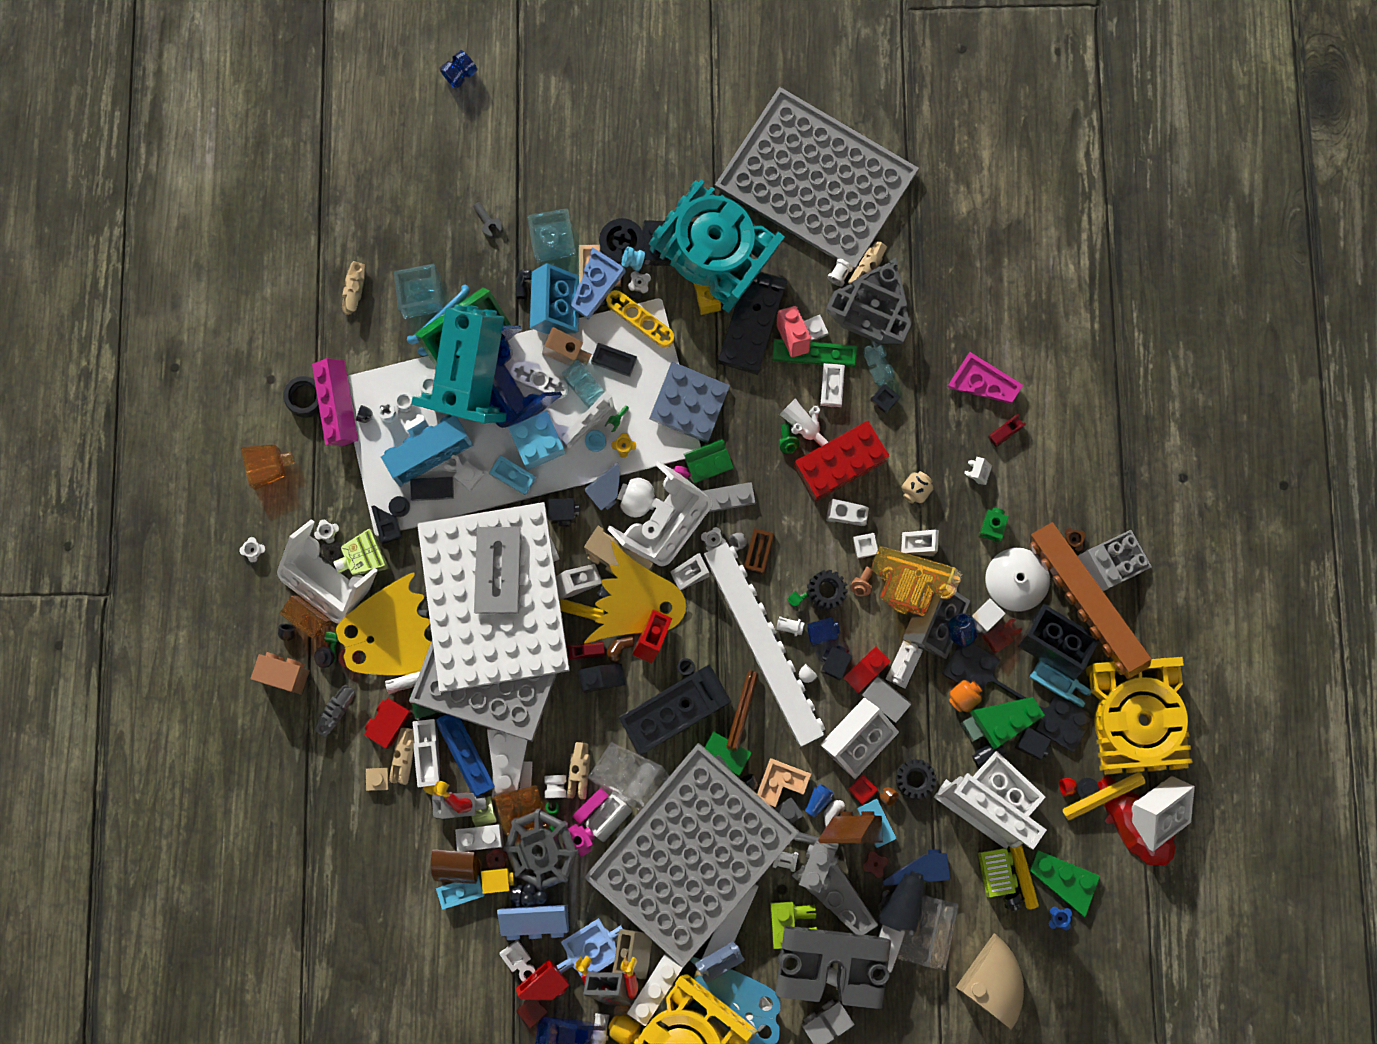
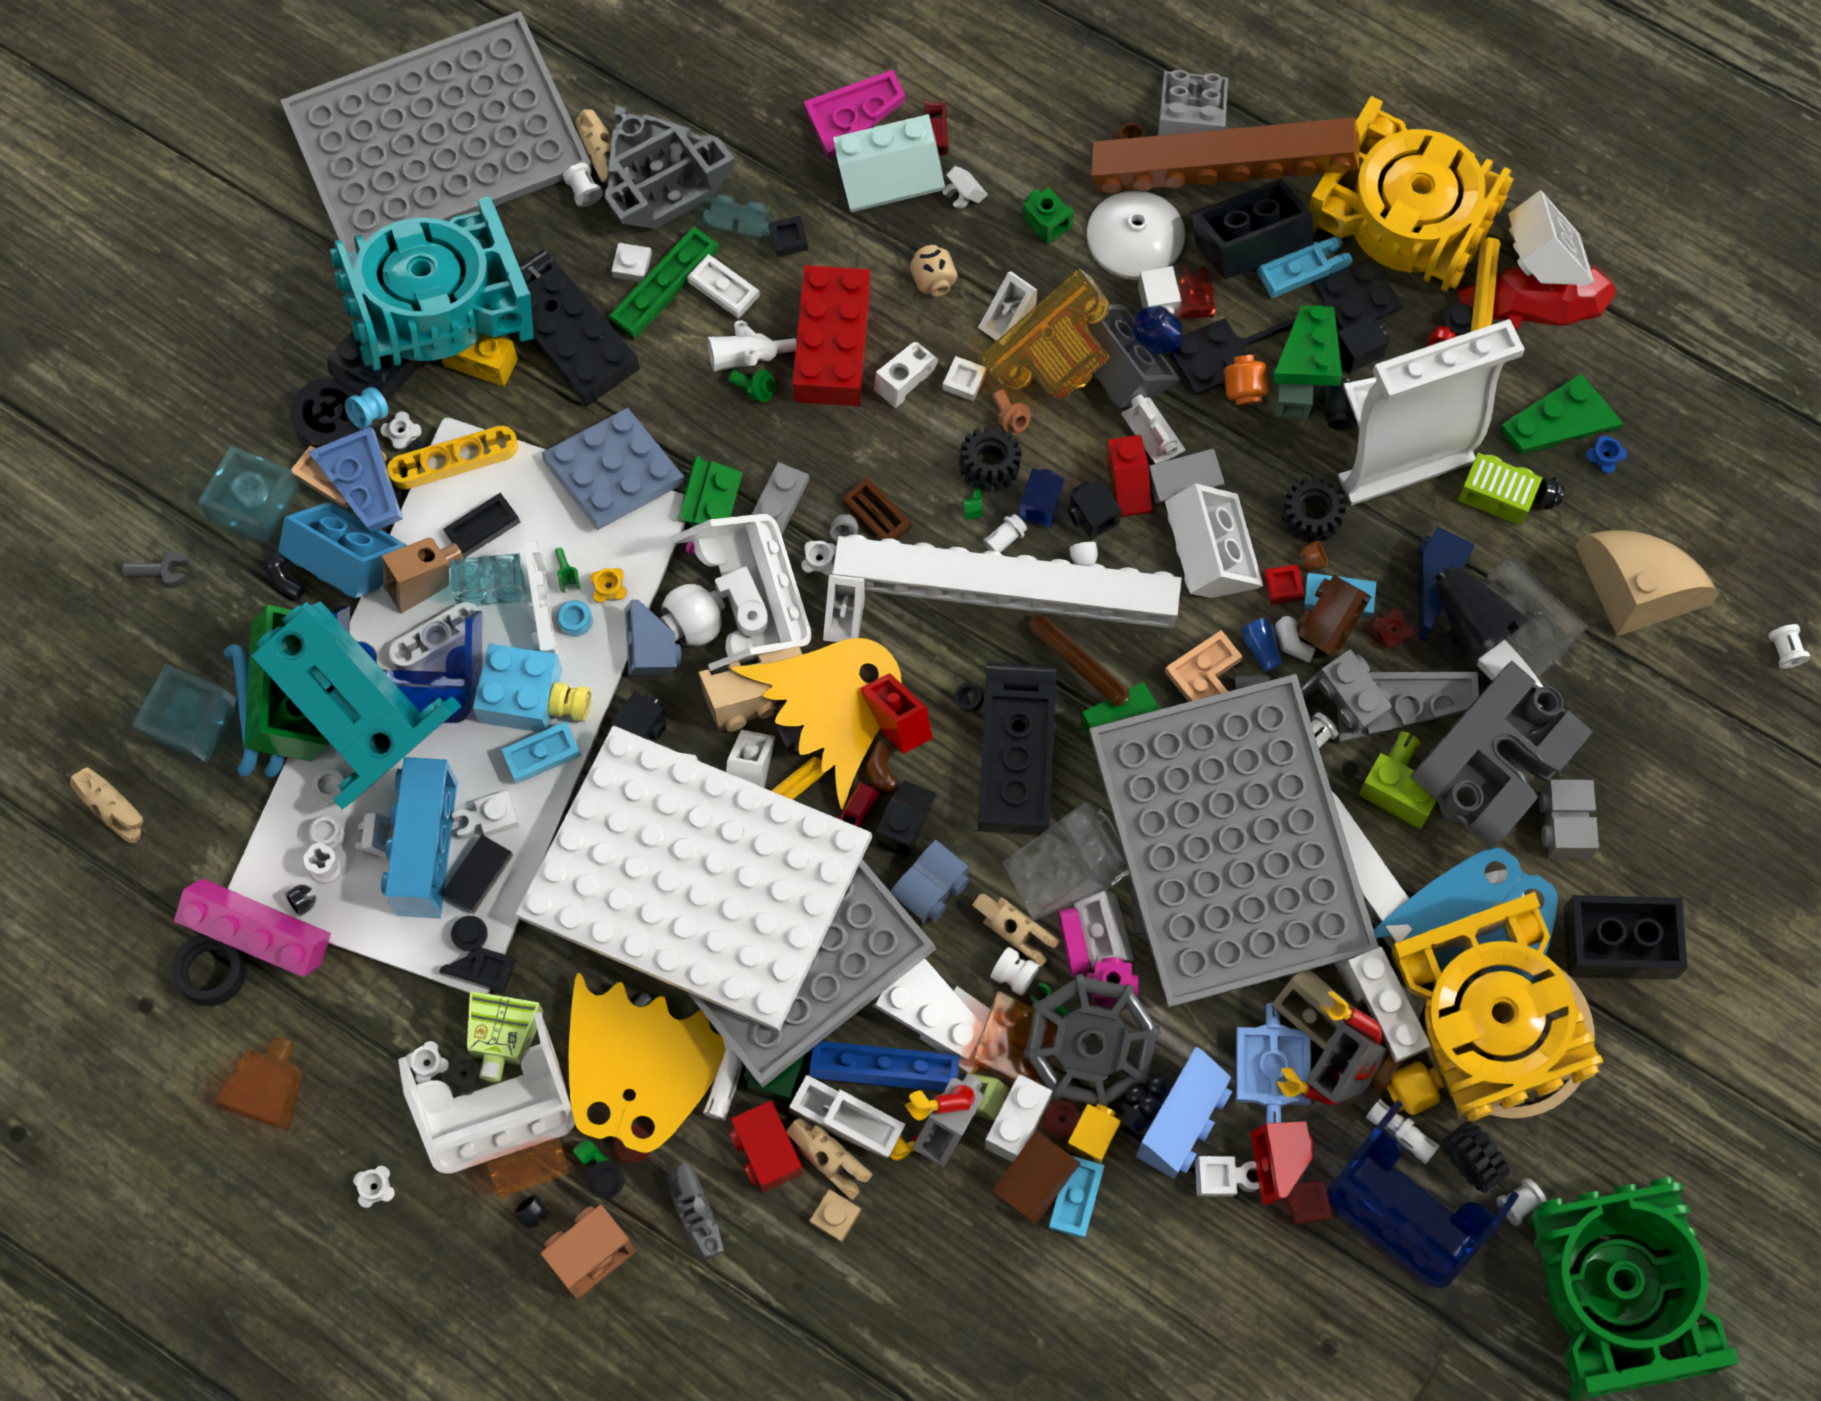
camera: 60 degrees left, 10 degrees down
light grey piece [474,527,521,614] -> none
sand blue hinge [695,941,745,984] -> none
coral brick [776,306,811,357] -> none
yellow axle [1010,845,1039,909] -> none
none -> light yellow wheel [548,682,592,722]
none -> light aqua slope [833,114,946,213]
none -> sand blue brick [890,840,970,926]

